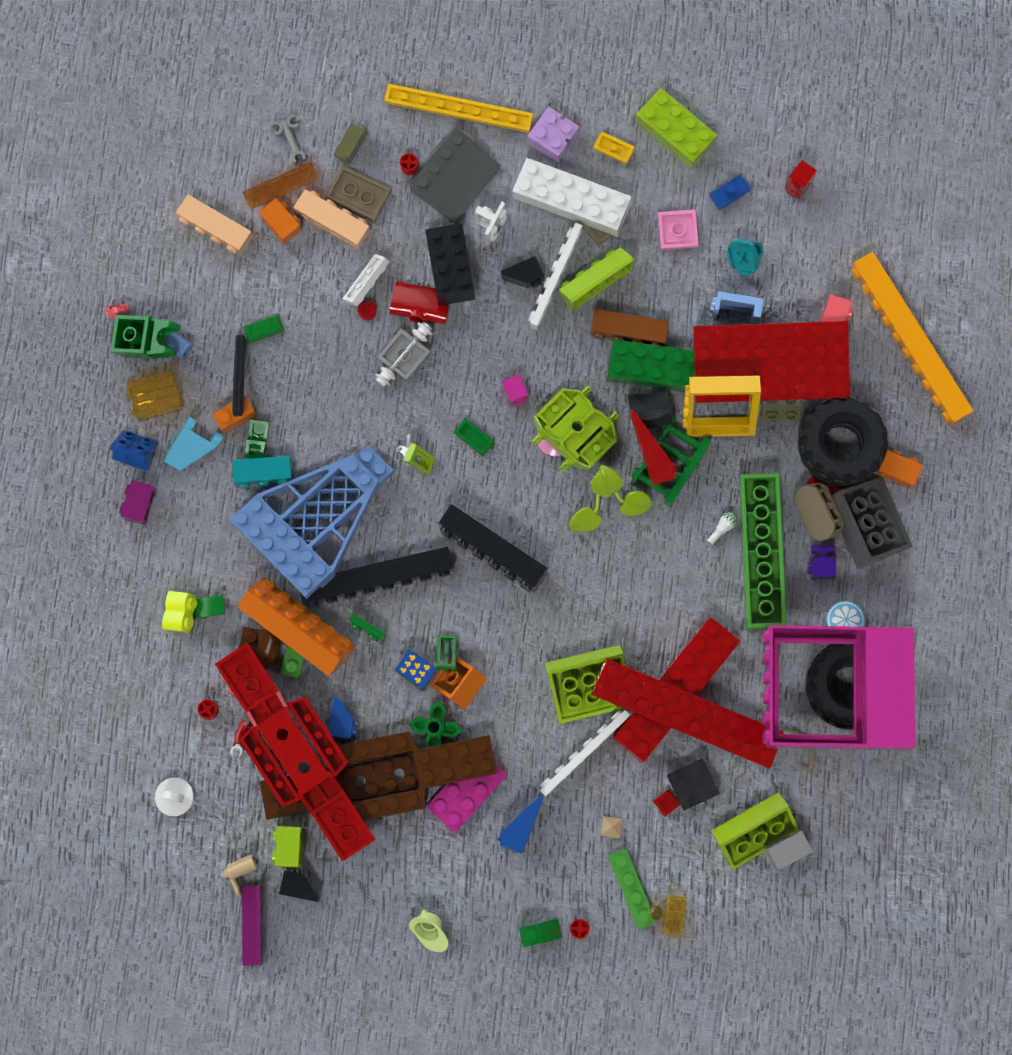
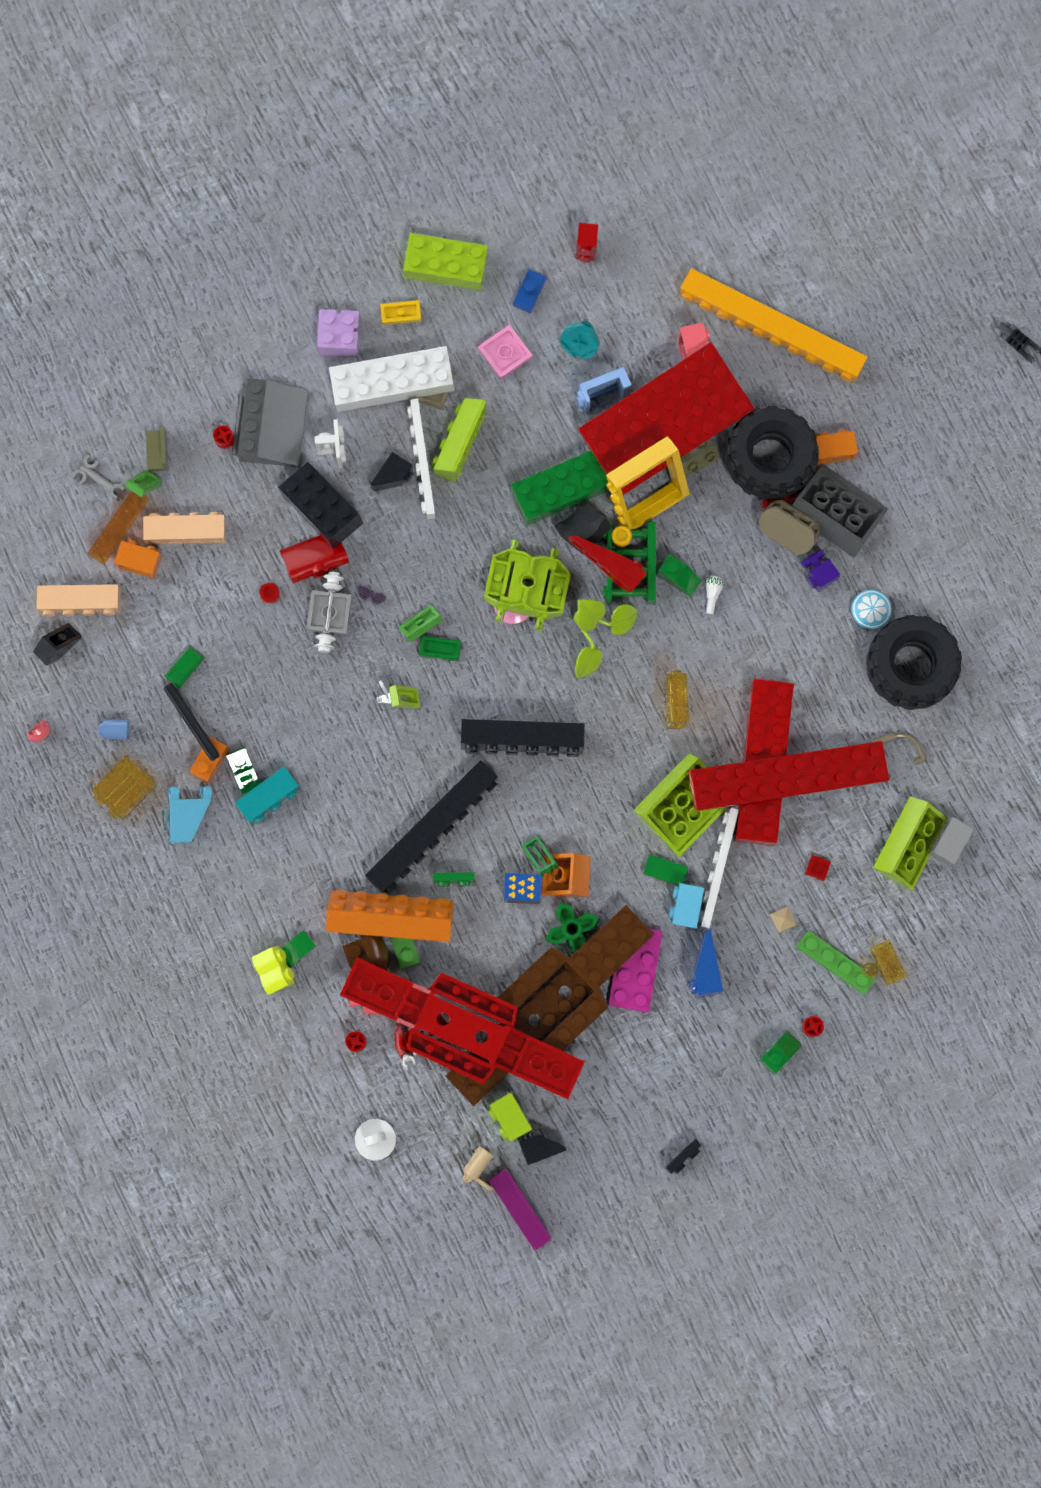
camera: 40 degrees left, 0 degrees up
green brick [110,315,181,359] -> none
blue bracket [110,431,158,471] -> none
magenta brick [119,480,157,525] -> none
medium blue wing [229,445,395,599] -> none
dark tan tile [325,165,392,223] -> none
blue slope [328,697,358,740] -> none
white plate [342,254,389,307] -> none
yellow plate [384,83,533,133] -> none
yellowish green piece [409,909,449,952] -> none
dark pink brick [502,374,528,406] -> none
dark orange brick [590,309,669,347] -> none
black brick [667,758,720,811] -> none
bright green brick [739,473,787,631] -> none
dark pink panel [762,625,915,751] -> none
none -> black slope [33,623,82,666]
none -> bright green plate [125,470,162,497]
none -> clear purple piece [357,585,386,604]
none -> bright green plate [399,605,443,642]
none -> yellow tile [612,526,632,547]
none -> green tile [643,854,688,886]
none -> green slope [657,554,702,597]
none -> clear yellow brick [664,670,689,729]
none -> black plate [665,1139,701,1174]
none -> medium azure brick [669,882,704,928]

